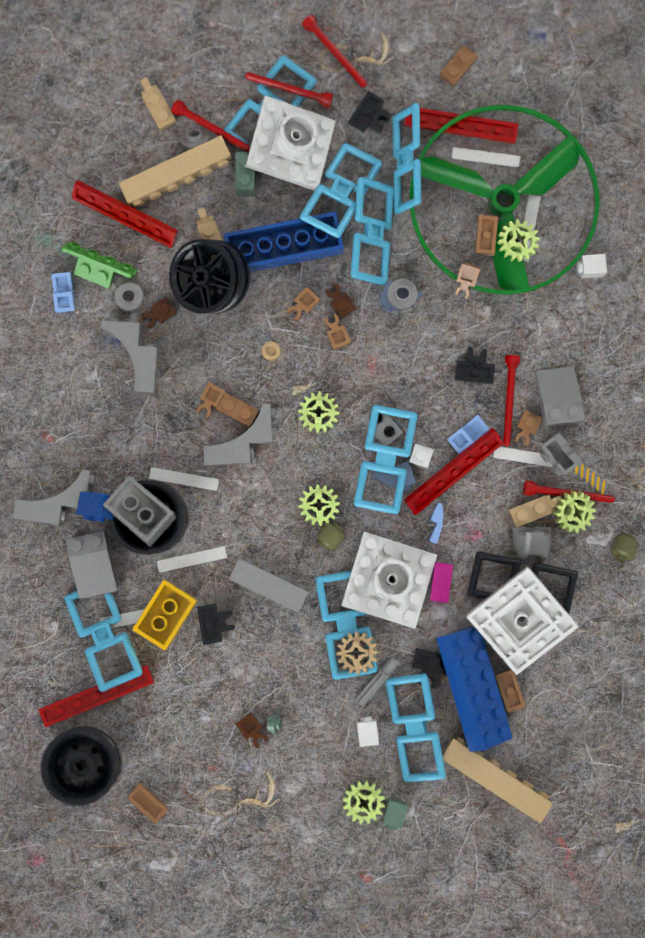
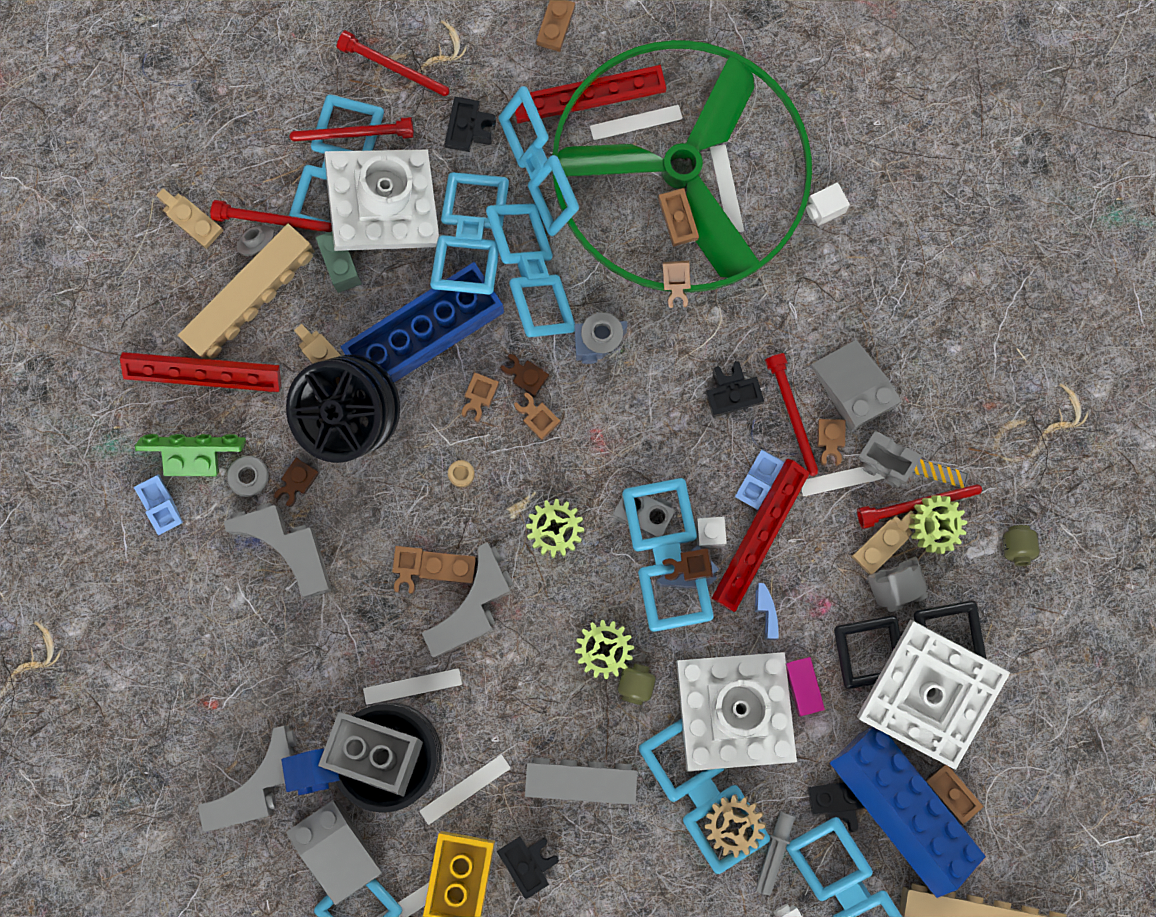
camera: 20 degrees left, 5 degrees down
yellowish green gear [497,219,540,262] -> none
none -> reddish brown plate [662,548,713,581]

